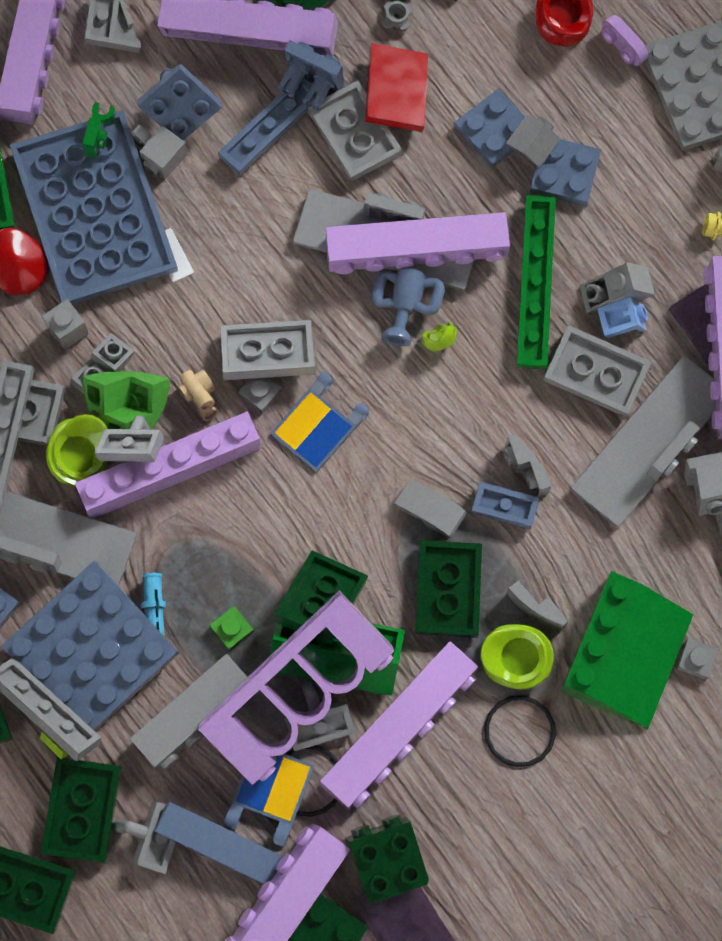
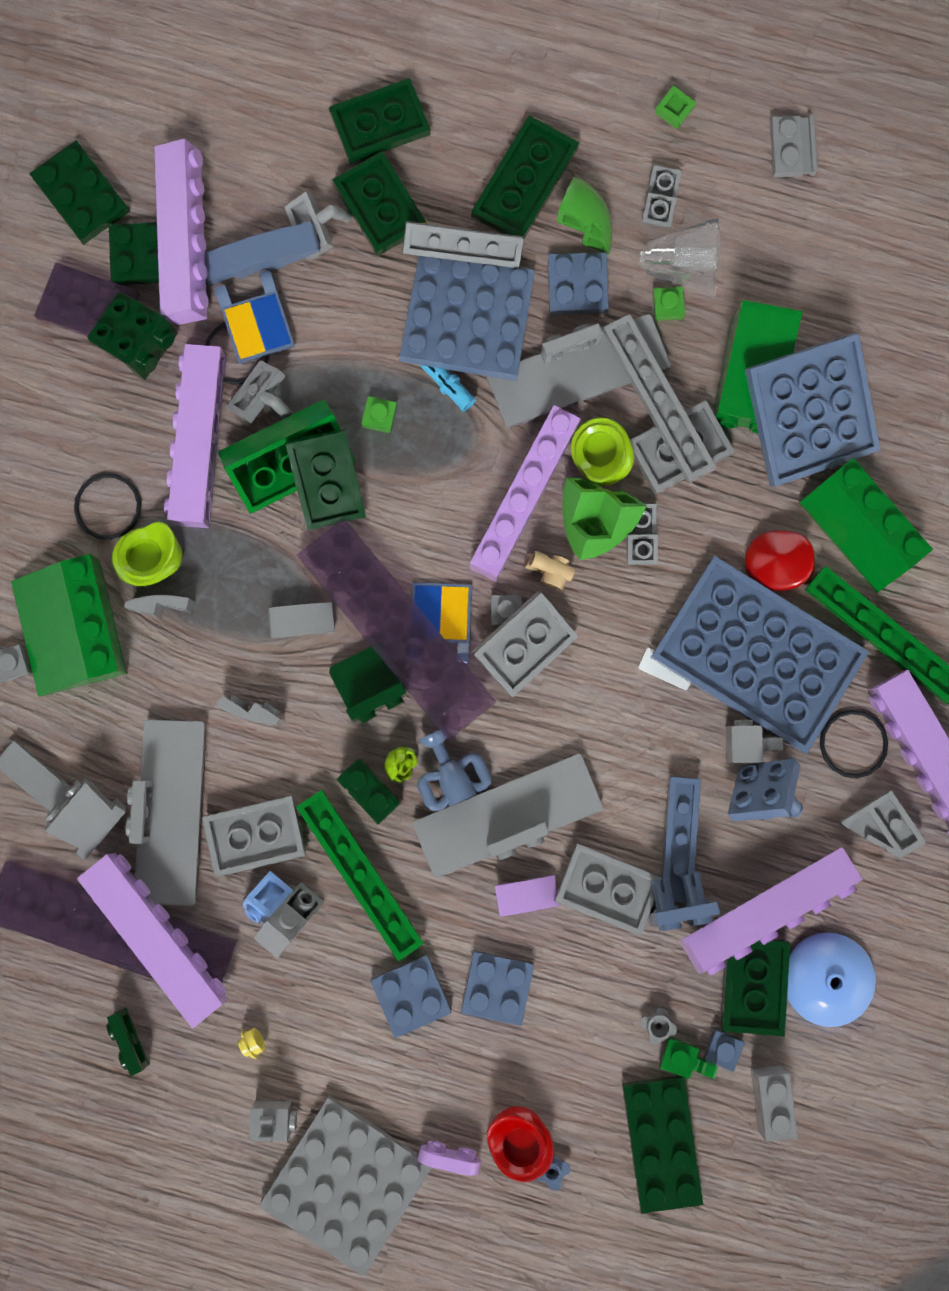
camera: 145 degrees right, 10 degrees up
light grey brick [42,299,89,351] -> none
green plate [82,102,116,159] -> none
light grey plate [95,415,164,462] -> none
light grey brick [129,654,247,771] -> none
lavender fence [198,590,394,785] -> none
lavender brick [326,212,510,274] -> none
red tile [365,43,428,132] -> none
dark green plate [415,540,482,638] -> none
sand blue plate [471,482,539,529] -> none
light grey brick [506,115,560,168] -> none
none -> clear purple plate [297,518,496,741]
none -> dark green bracket [329,643,408,724]
none -> dark green brick [336,758,402,825]
none -> lavender slope [495,875,559,917]
none -> black piece [820,710,888,779]

